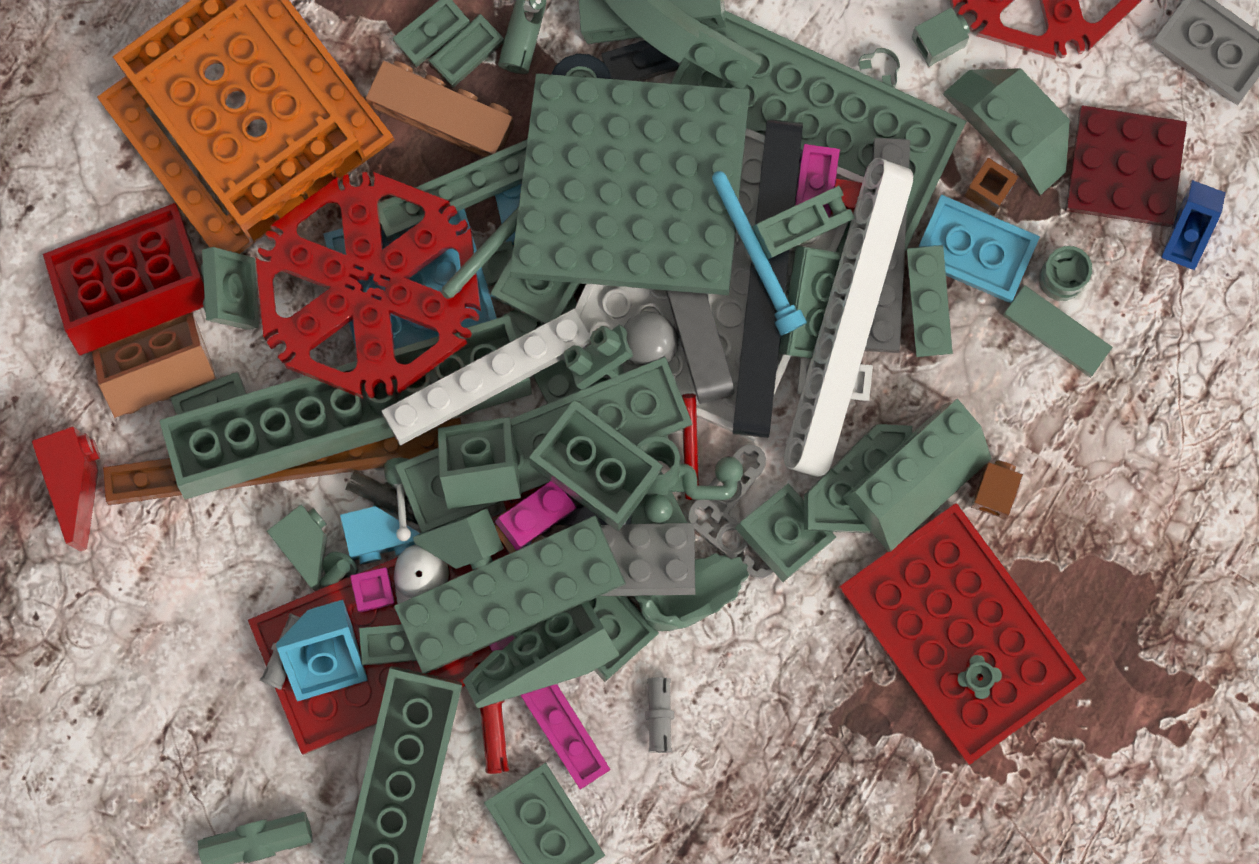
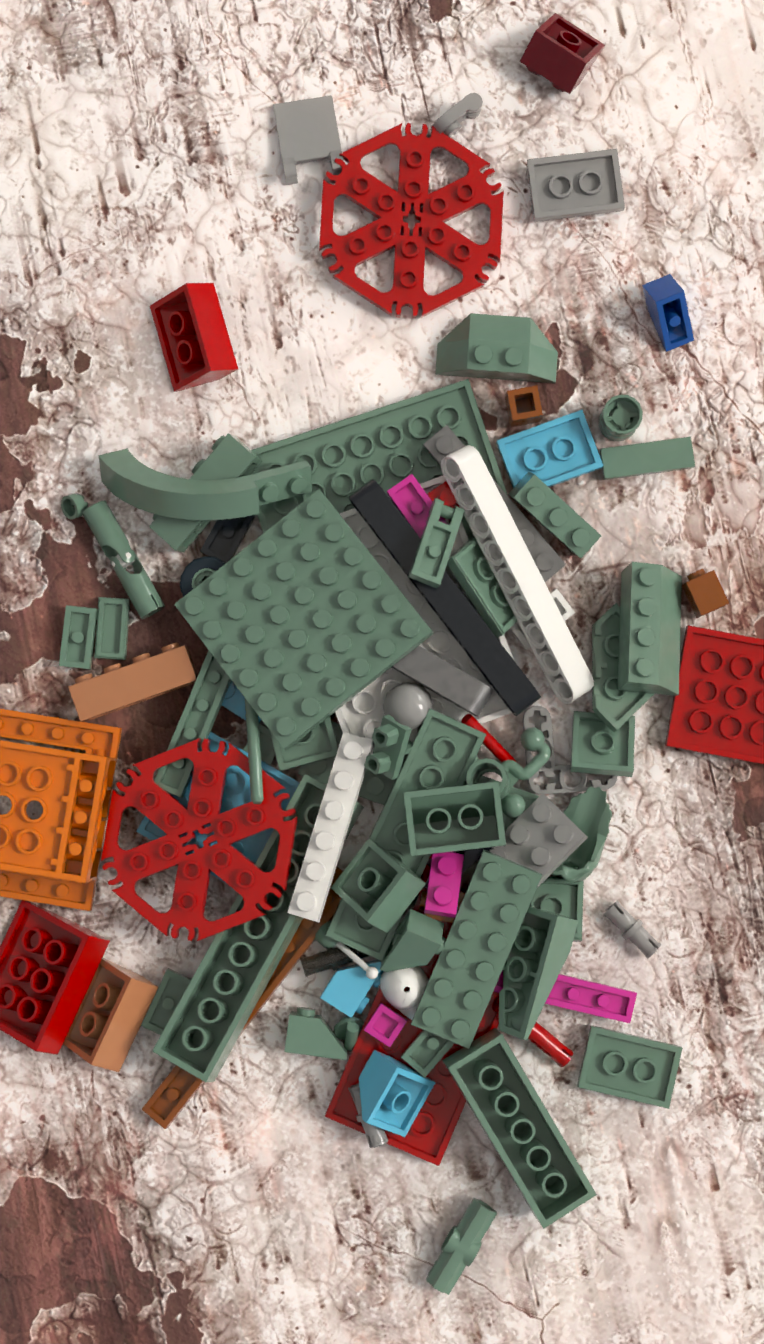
camera: 45 degrees left, 5 degrees up
red slope [32,426,100,552] -> none
sand green plate [201,247,259,330] -> none
medium azure piece [712,171,807,336] -> none
sand green piece [858,48,900,88] -> none
sand green brick [912,7,970,67] -> none
dark red plate [1065,105,1187,227] -> none

